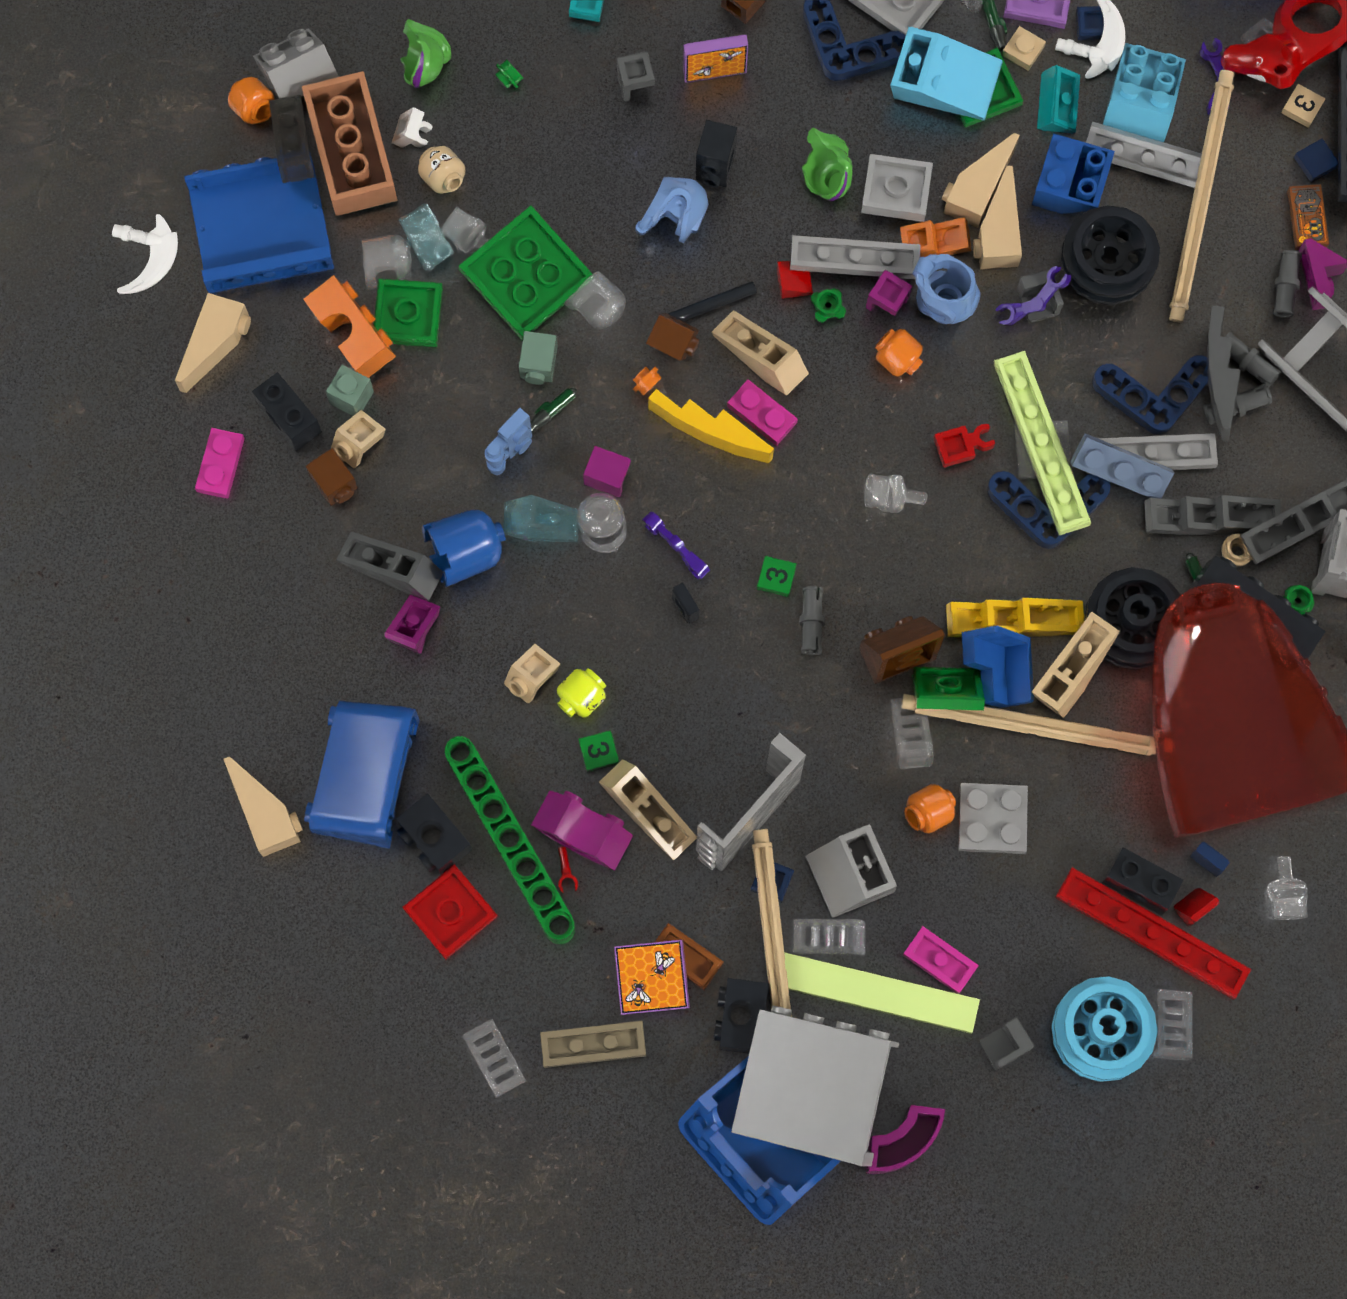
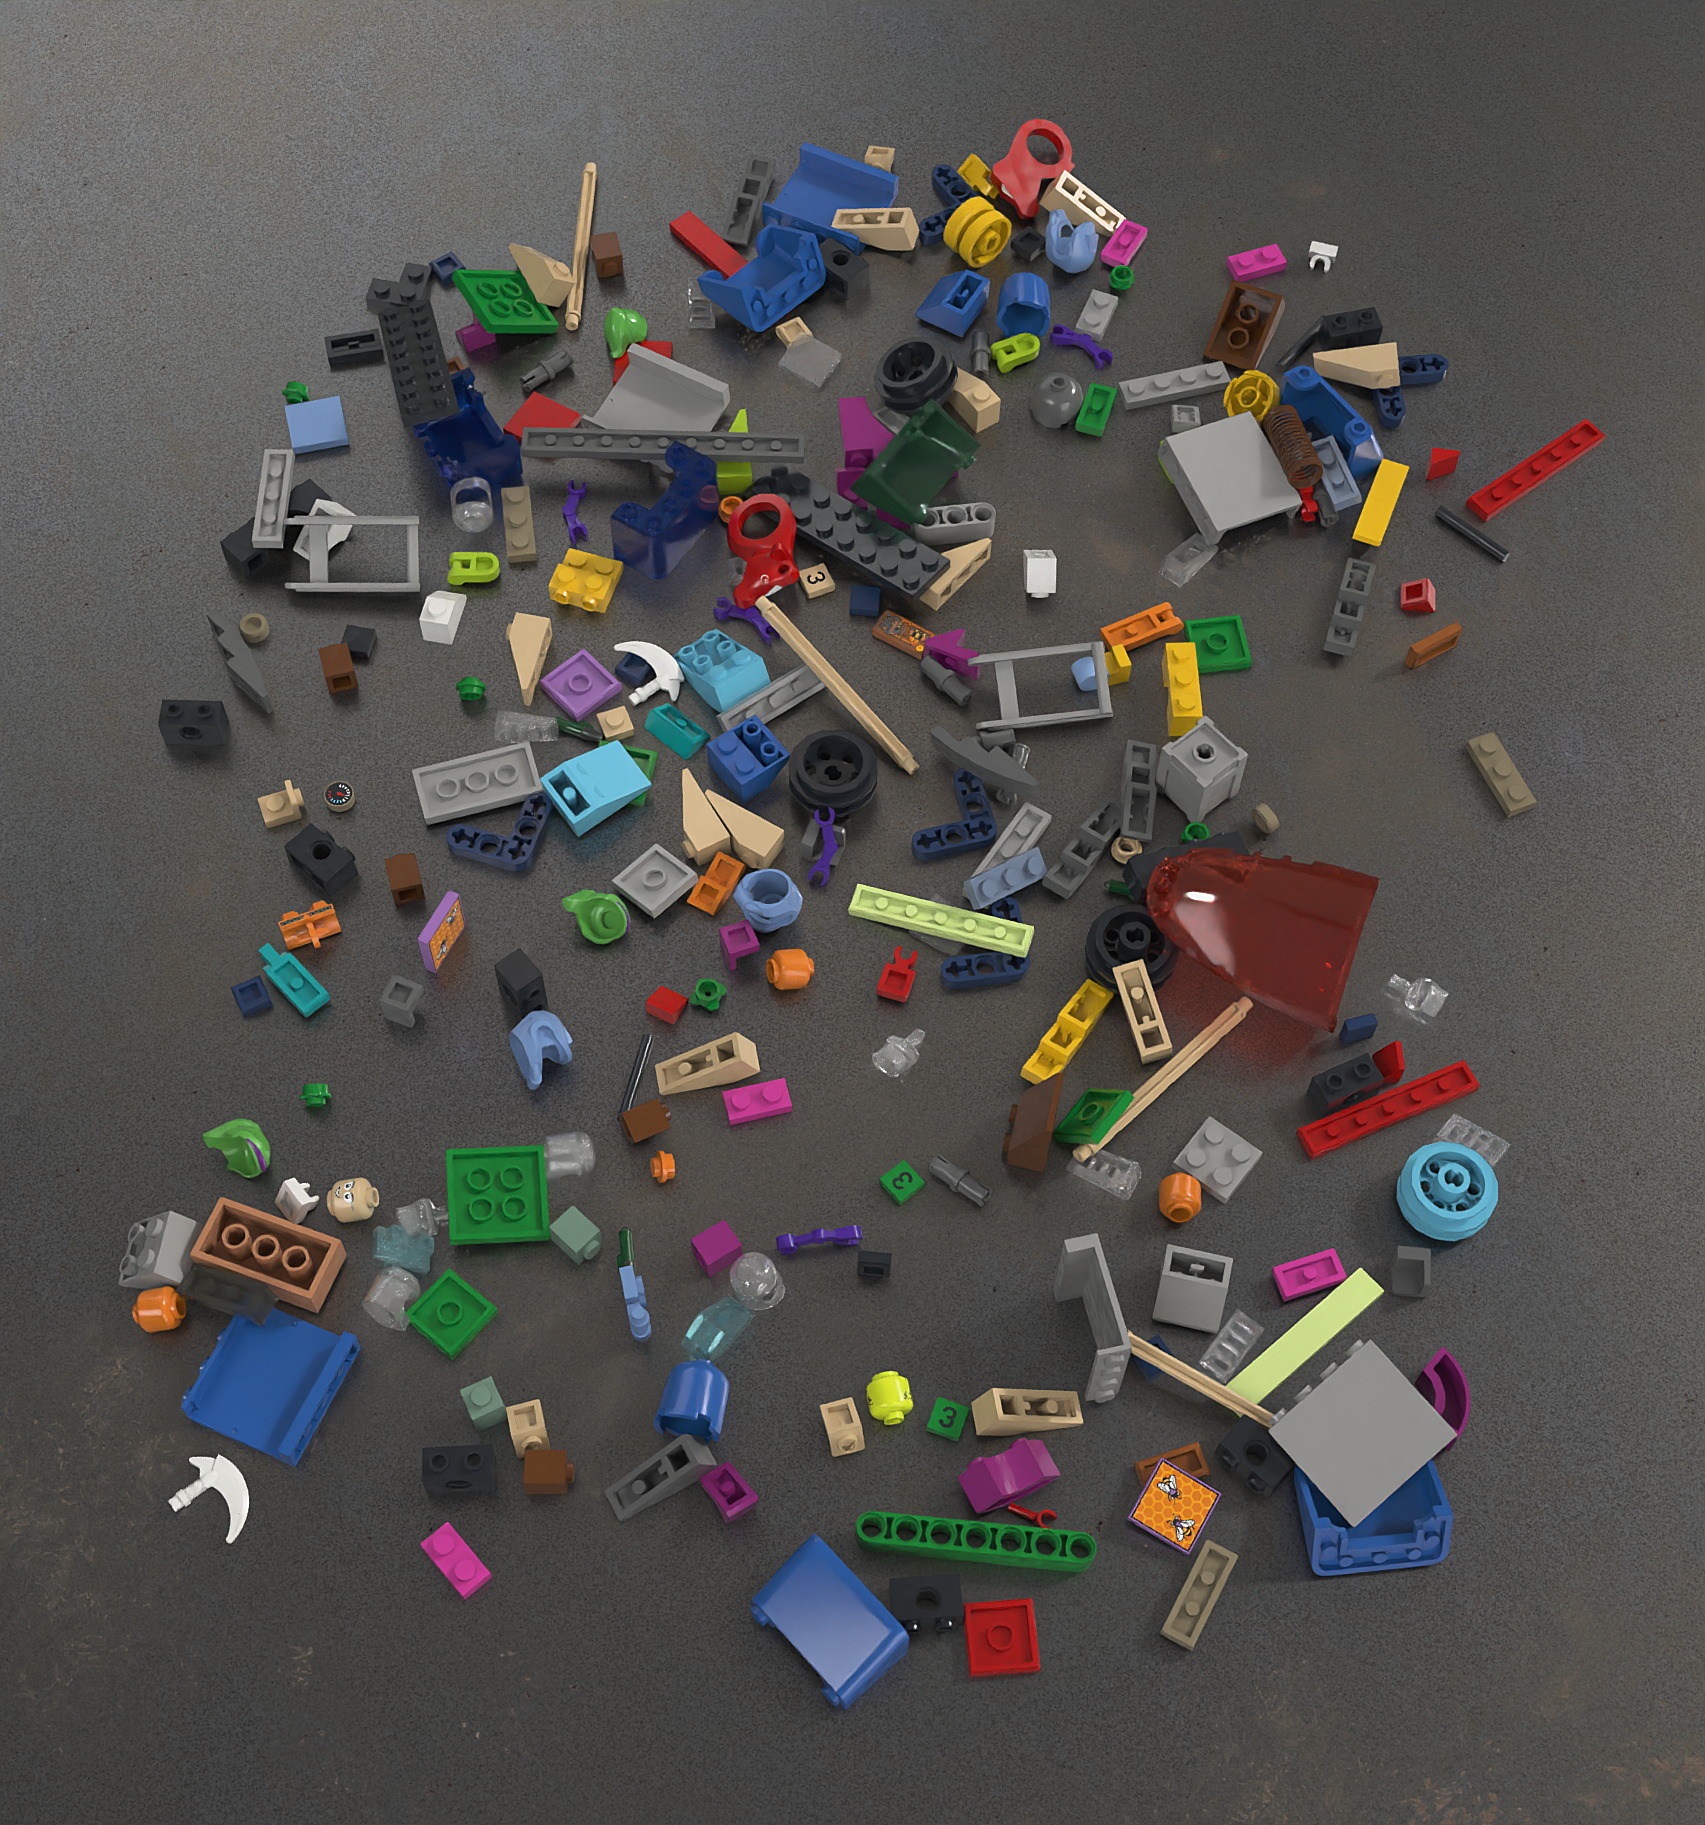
camera: 55 degrees left, 15 degrees down
tan slope [175,293,251,393] -> none
tan slope [224,756,303,857] -> none
orange arch [303,275,396,378] -> none
clear slope [462,1019,526,1098] -> none
yellow slope [648,389,774,463] -> none
light grey plate [790,235,921,279] -> none
blue panel [962,626,1034,708] -> none

